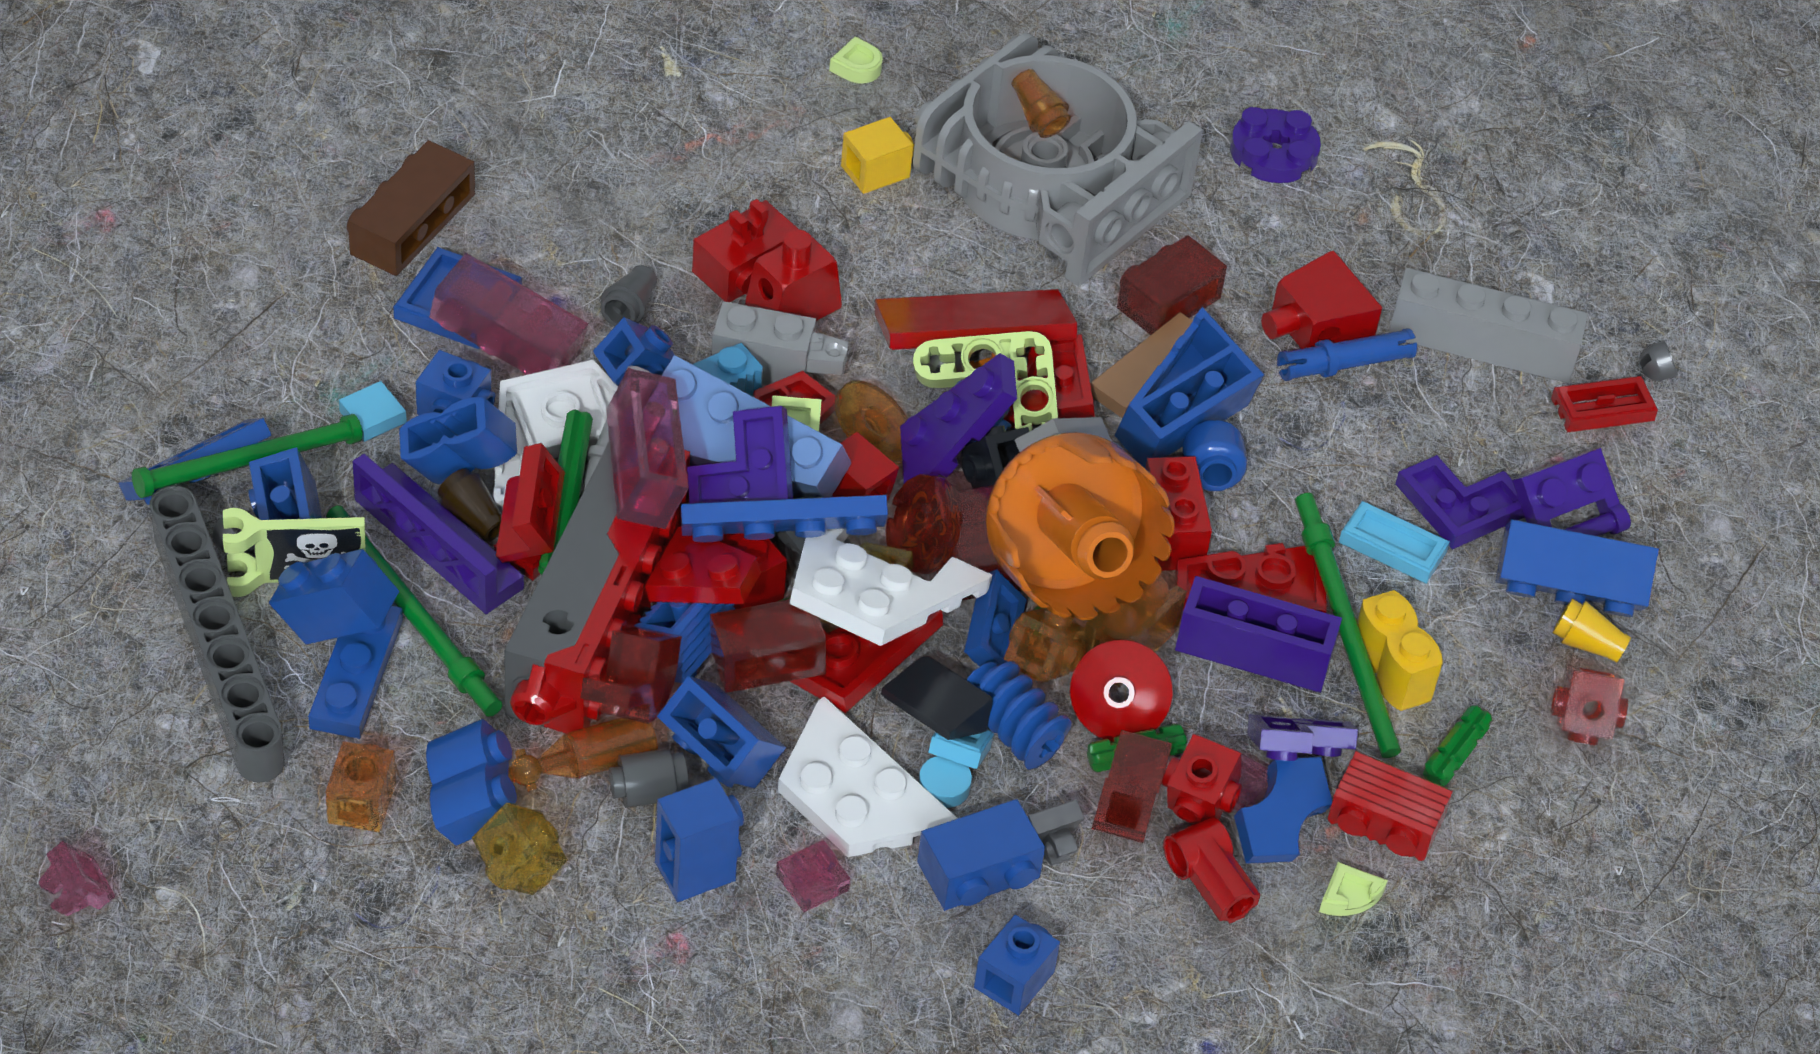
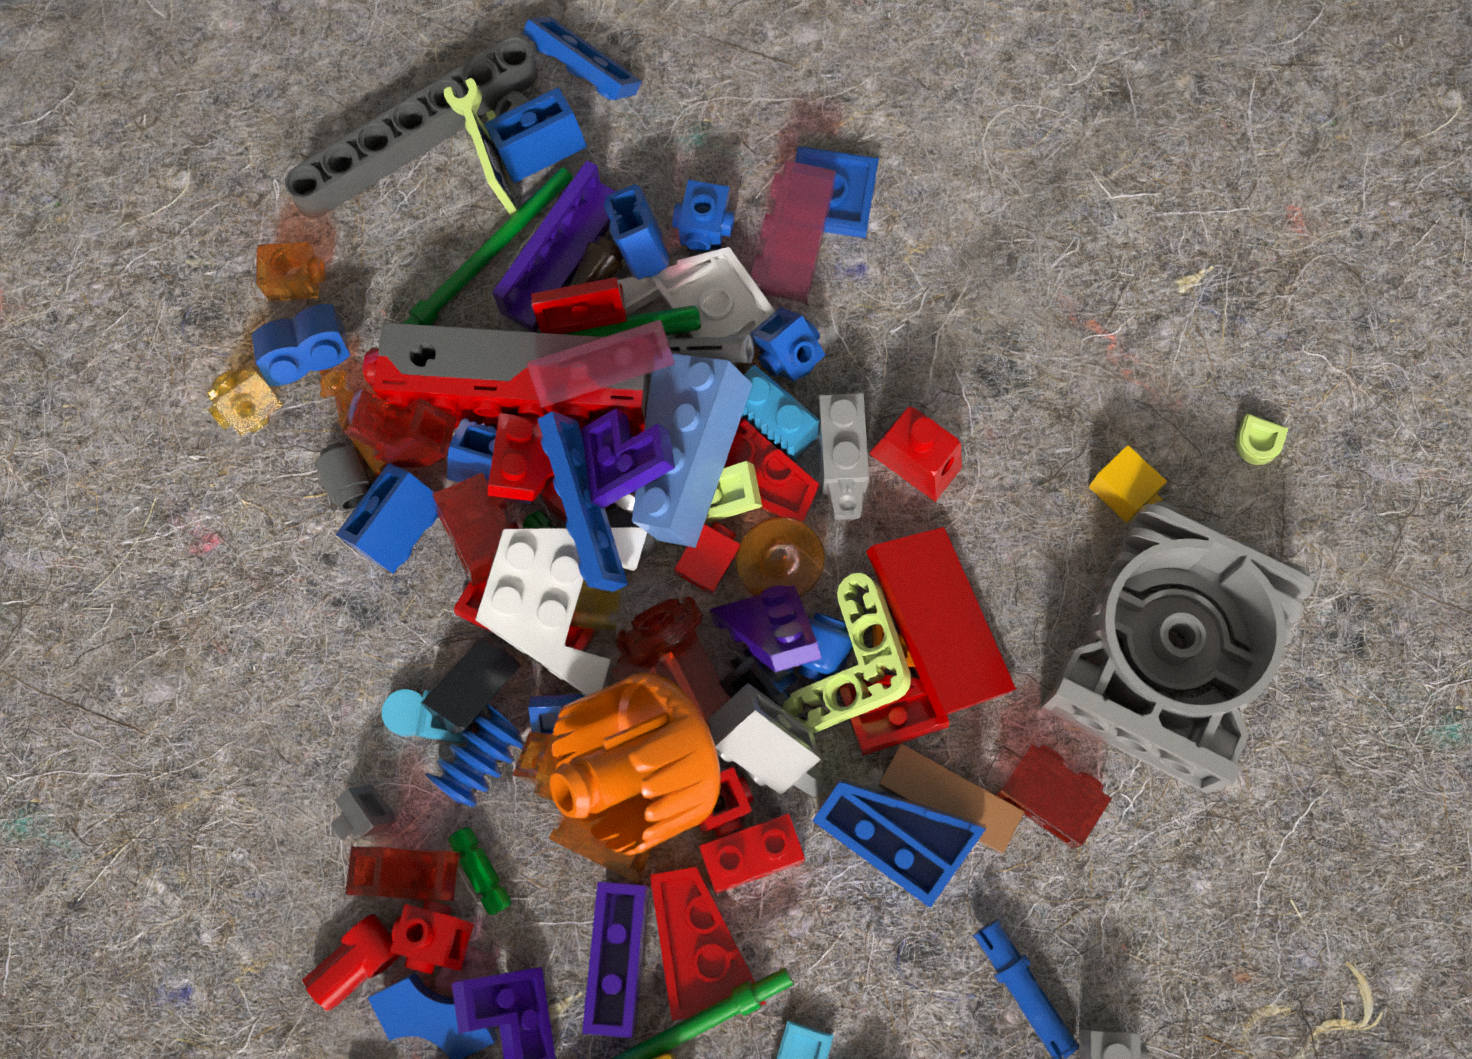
camera: 85 degrees right, 25 degrees up
clear pink tile [39,841,115,916] -> none
green bar [132,414,362,498] -> none
blue brick [269,549,400,644] -> none
blue plate [308,606,403,739] -> none
medium azure tile [339,381,407,442] -> none
reddish brown brick [347,140,475,277] -> none
dark grey cone [600,265,657,326] -> none
blue brick [655,778,744,903] -> none
red brick [692,199,798,302] -> none
clear pink tile [776,840,850,912] -> none
white wing [778,697,958,857] -> none
blue brick [917,799,1045,911] -> none
blue brick [974,914,1060,1016] -> none
clear orange cone [1011,69,1071,138] -> none
red dish [1070,640,1173,742] -> none
blue head [1182,420,1247,491] -> none
dark purple plate [1230,107,1321,183] -> none
red torso [1261,250,1382,349] -> none

